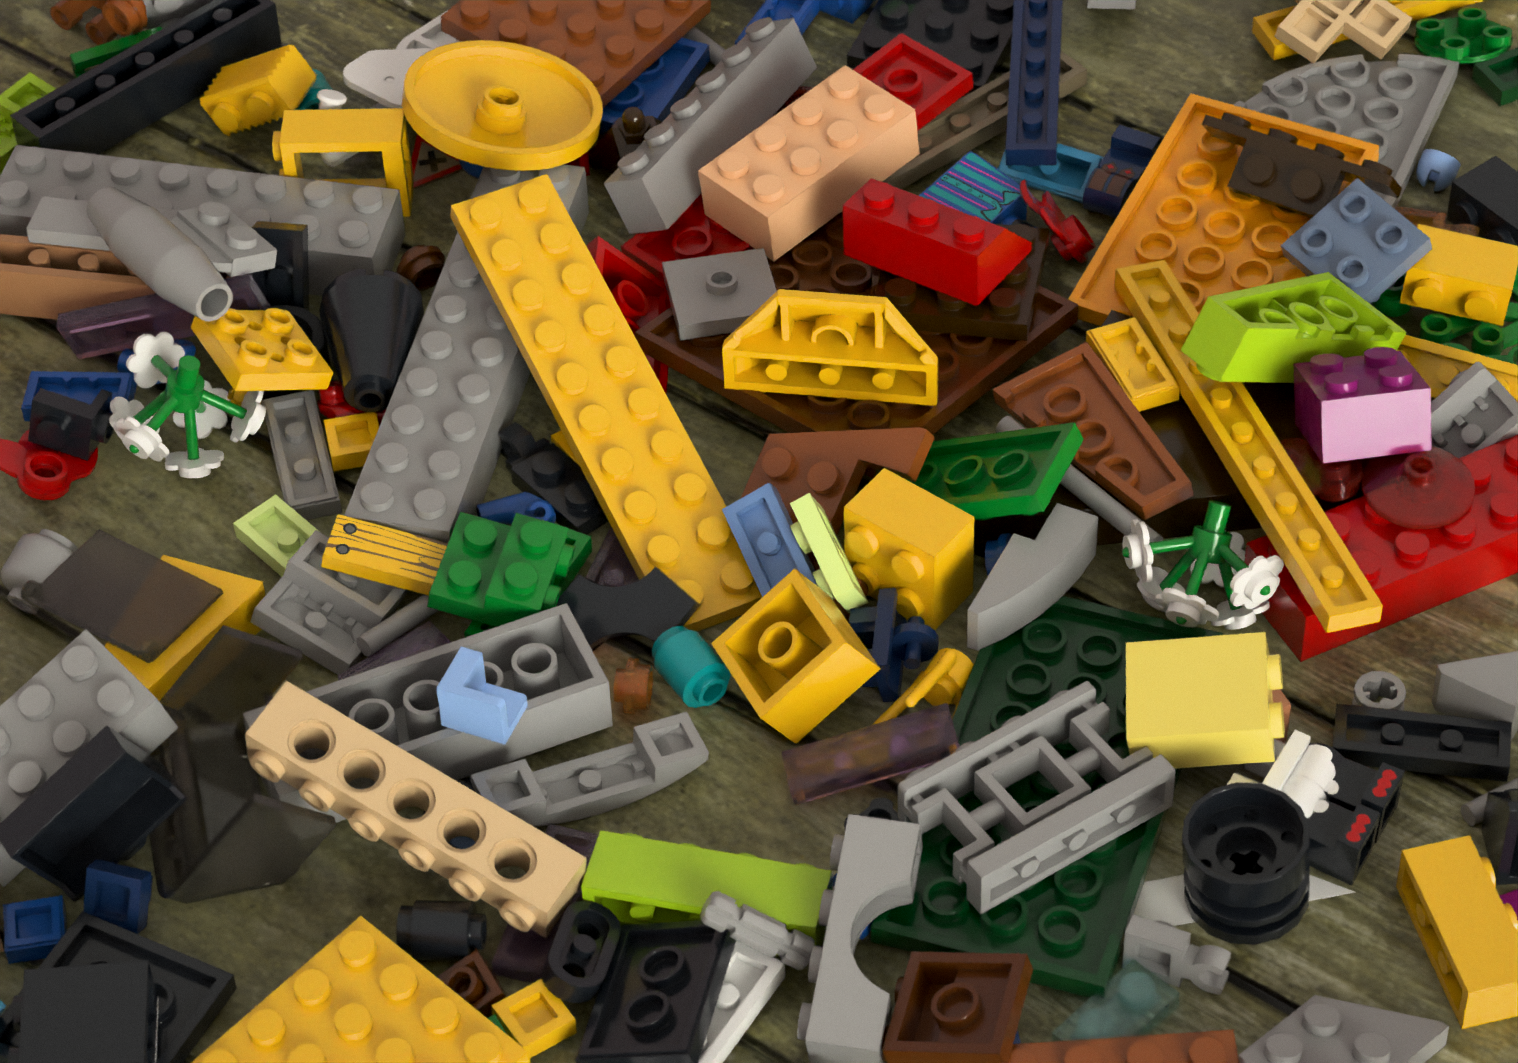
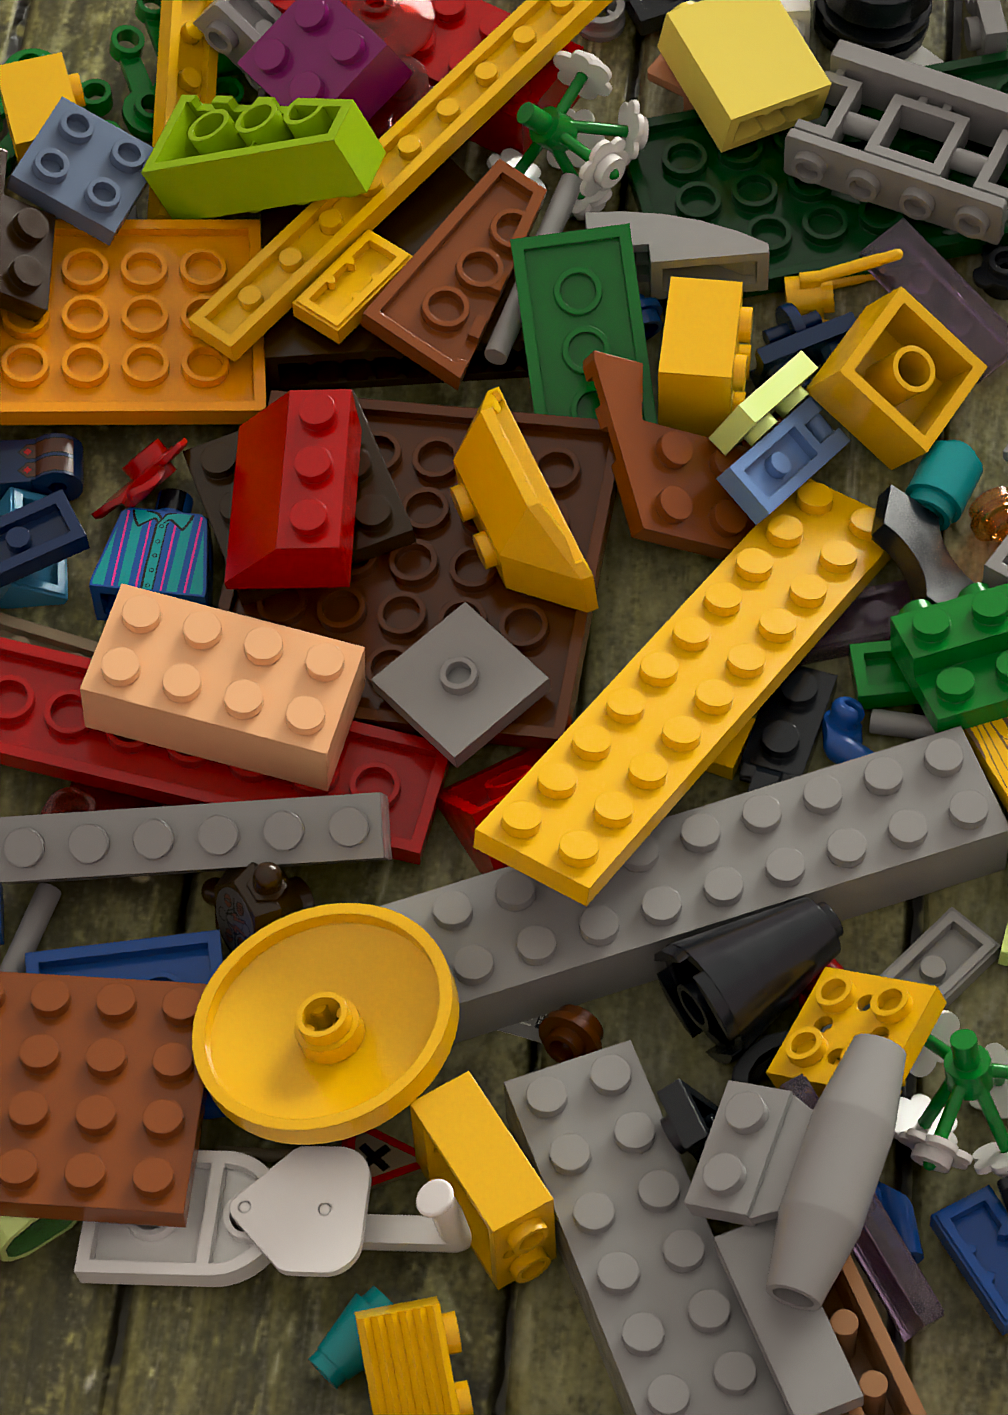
camera: 120 degrees left, 10 degrees up
yellow plate [324,412,379,472] -> none

